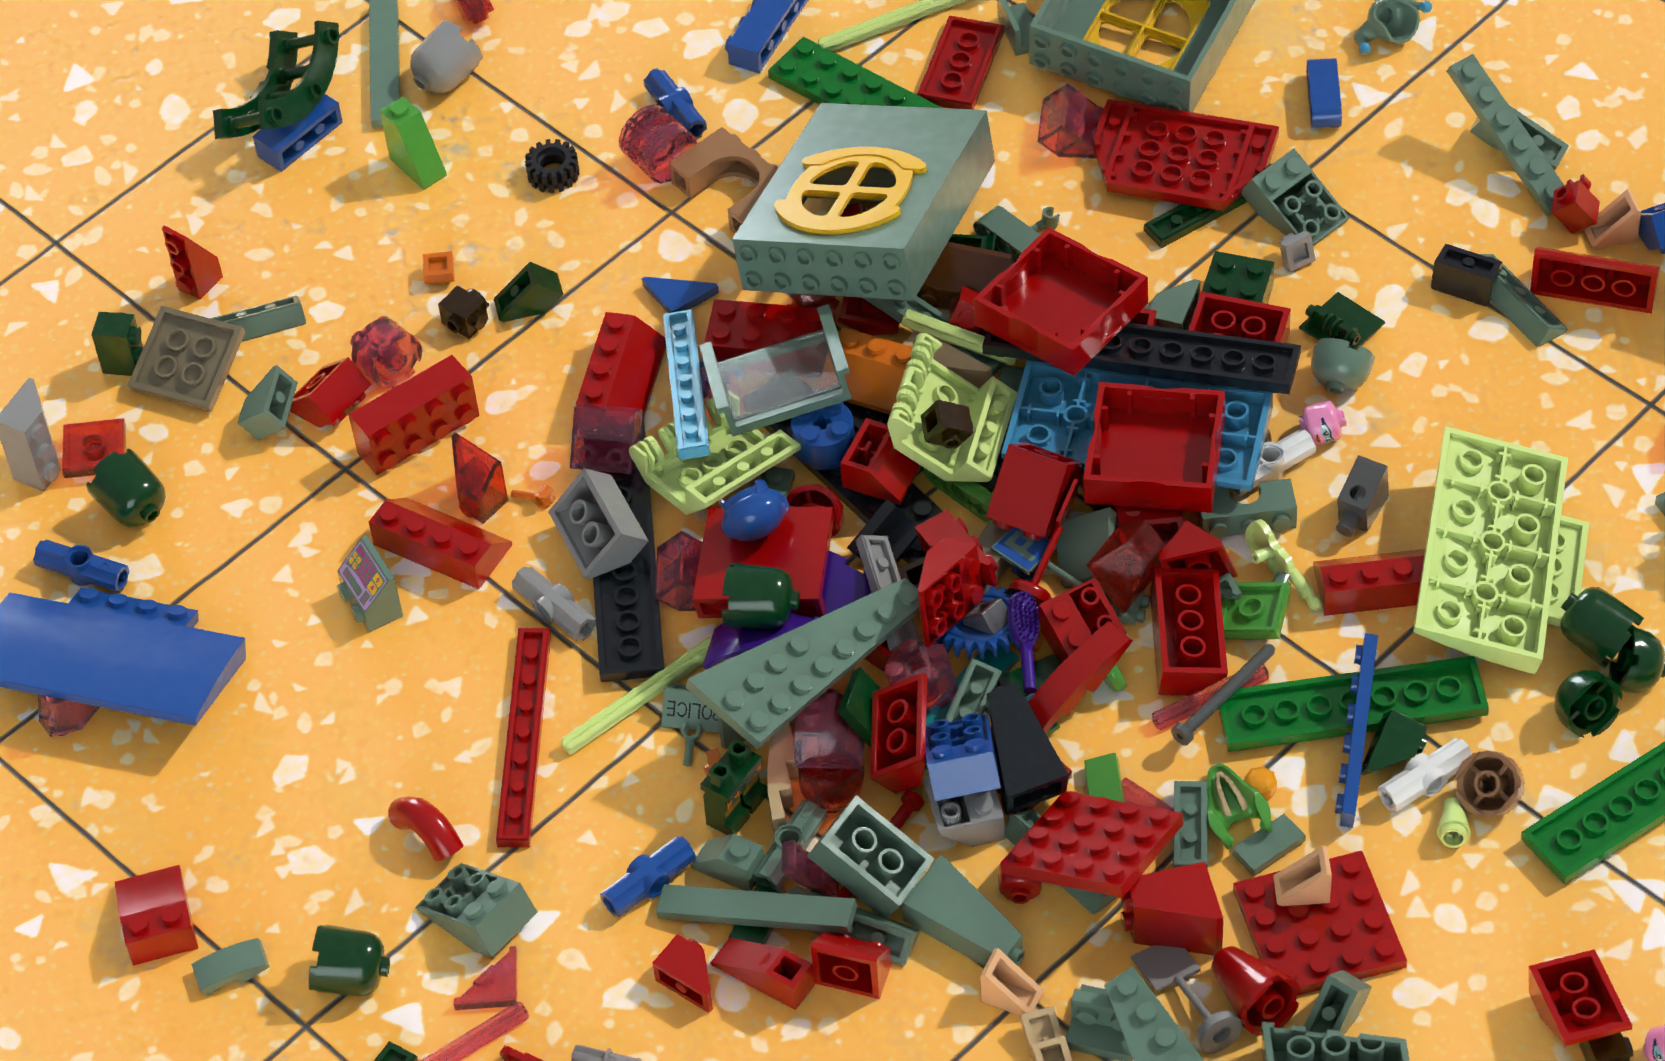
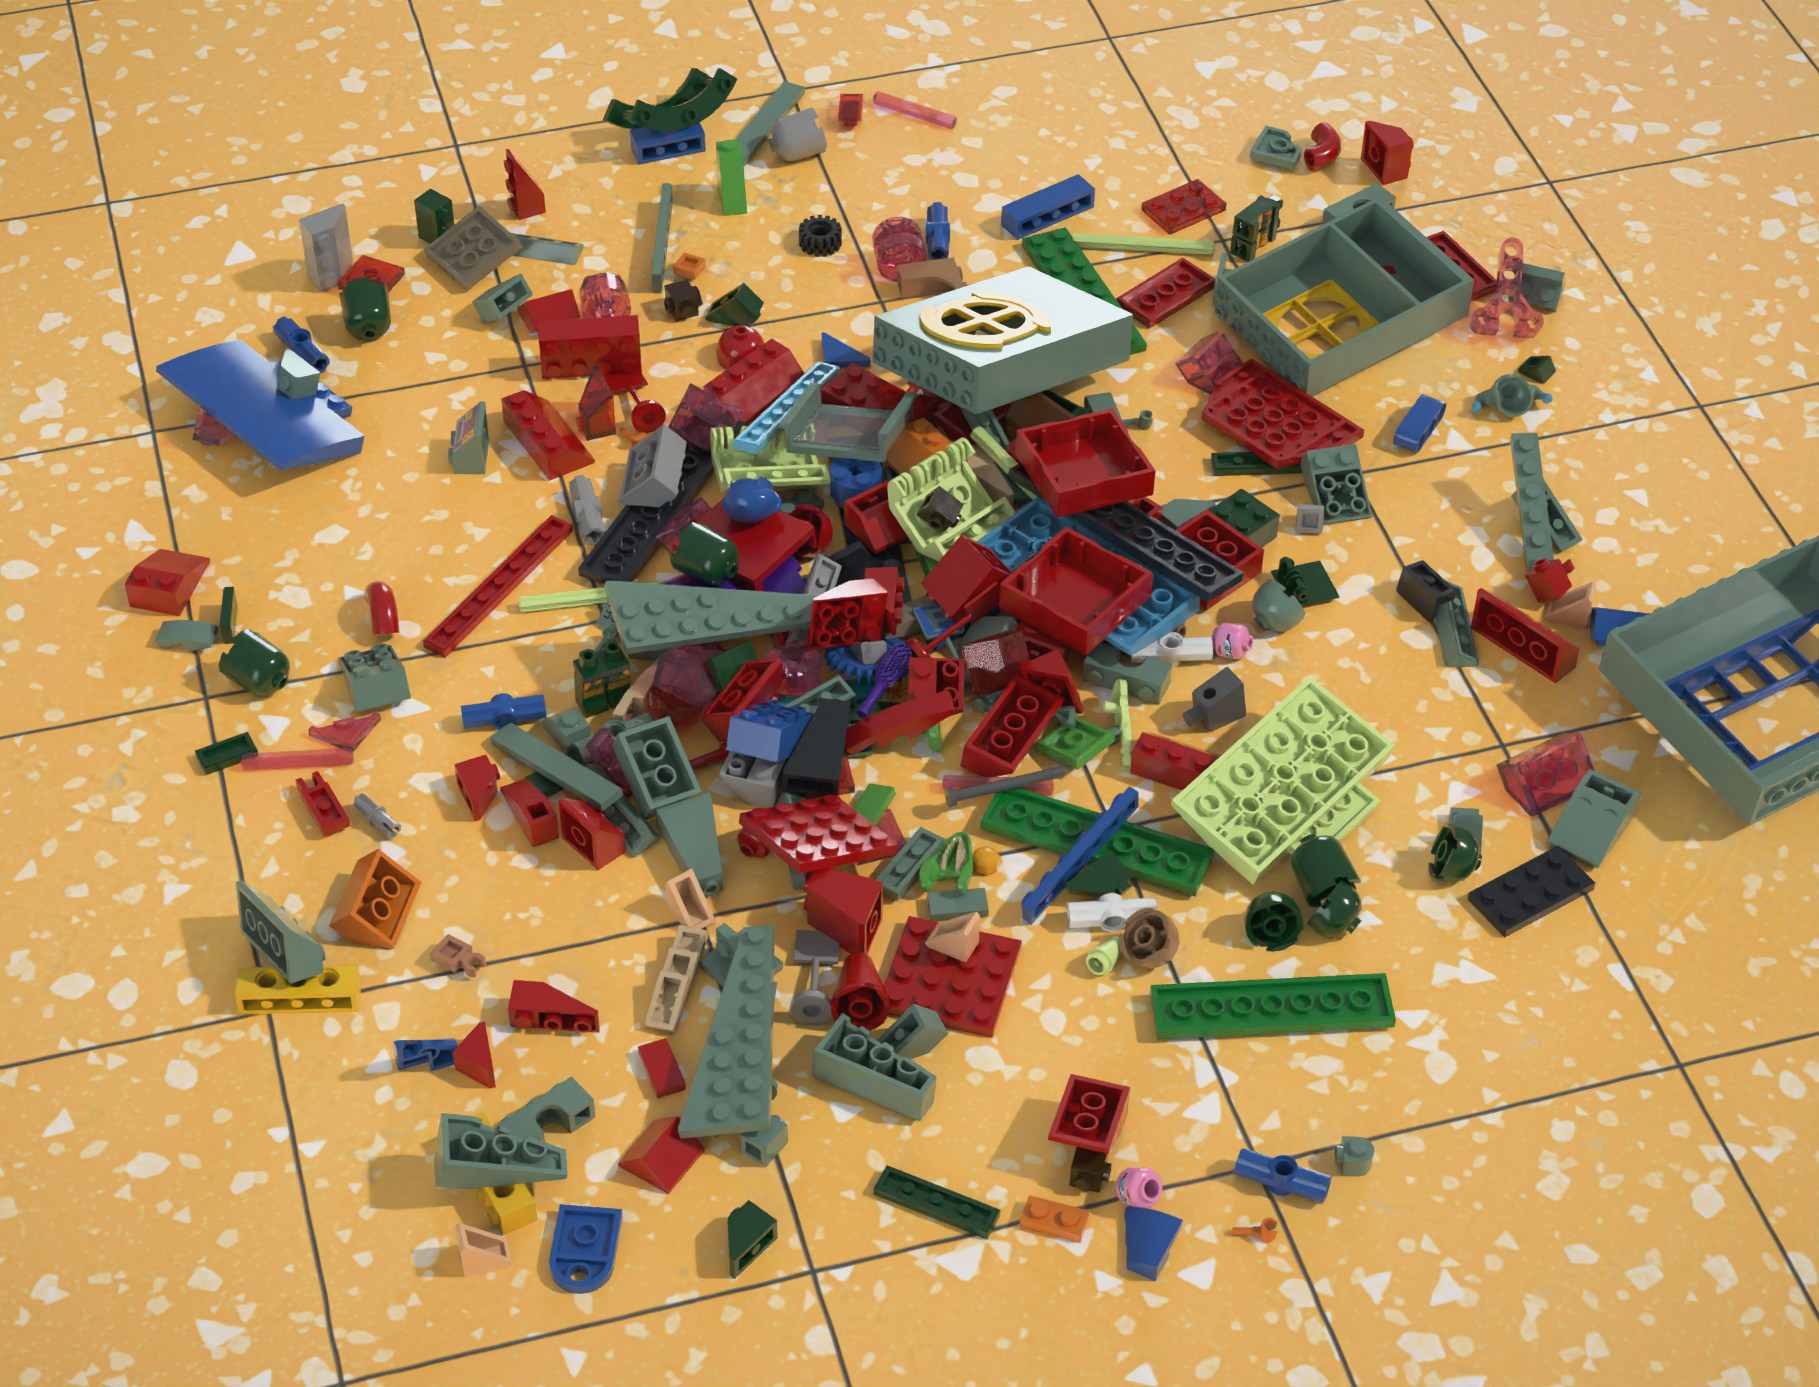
camera: 25 degrees right, 5 degrees down
none -> dark green tile [220,586,238,644]
none -> sand green slope [277,349,320,400]
none -> red piece [601,370,666,433]
none -> sand green tile [651,183,673,293]
none -> red cylinder [716,325,764,370]

